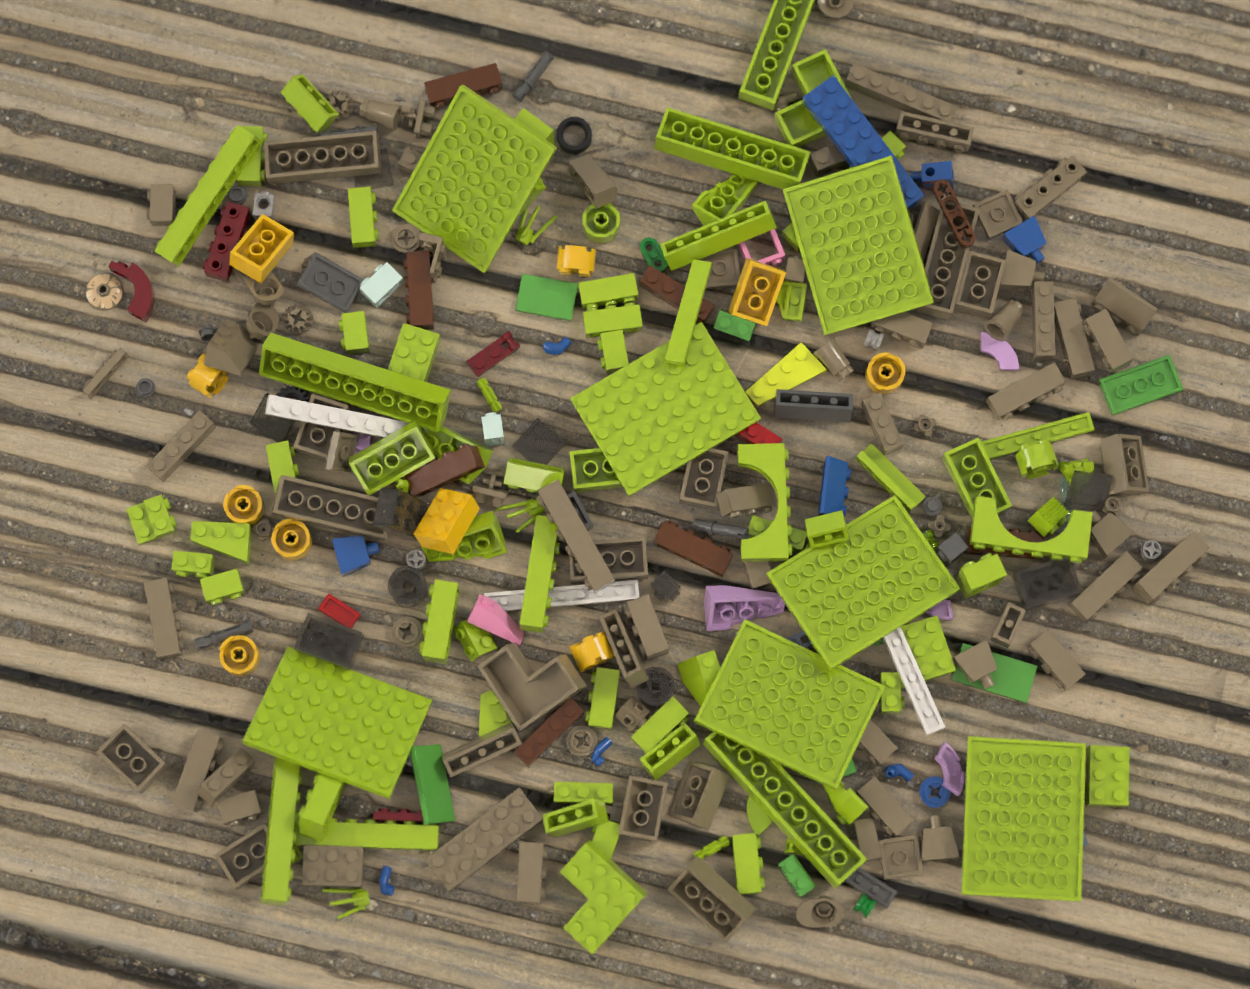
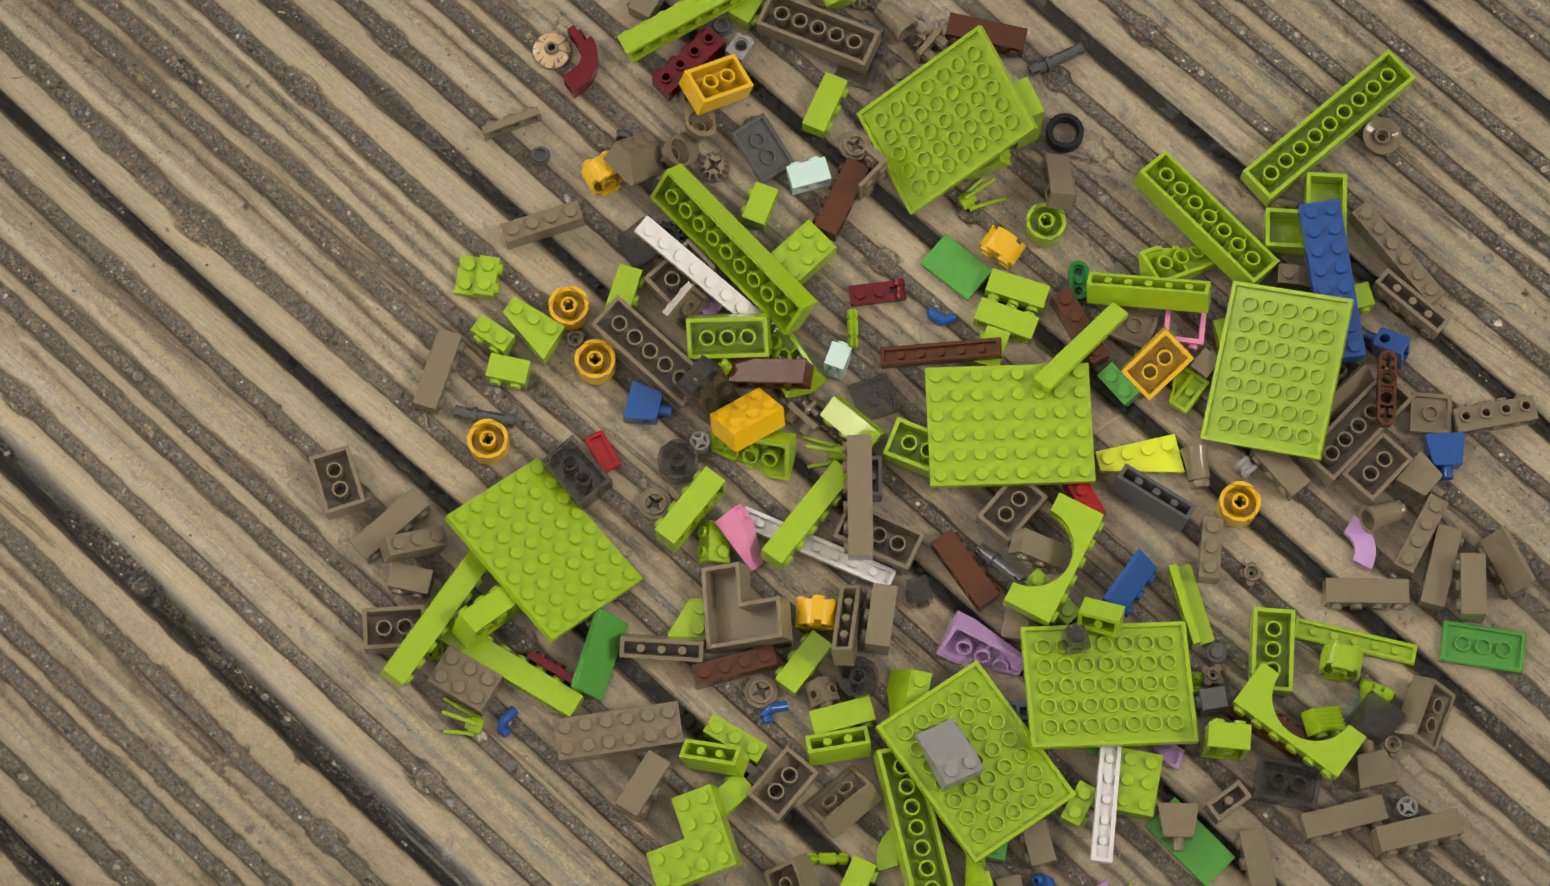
camera: 30 degrees right, 5 degrees down
none -> reddish brown tile [880,337,1002,369]
none -> light grey slope [915,719,984,792]
none -> clear smoke brick [1061,623,1091,656]

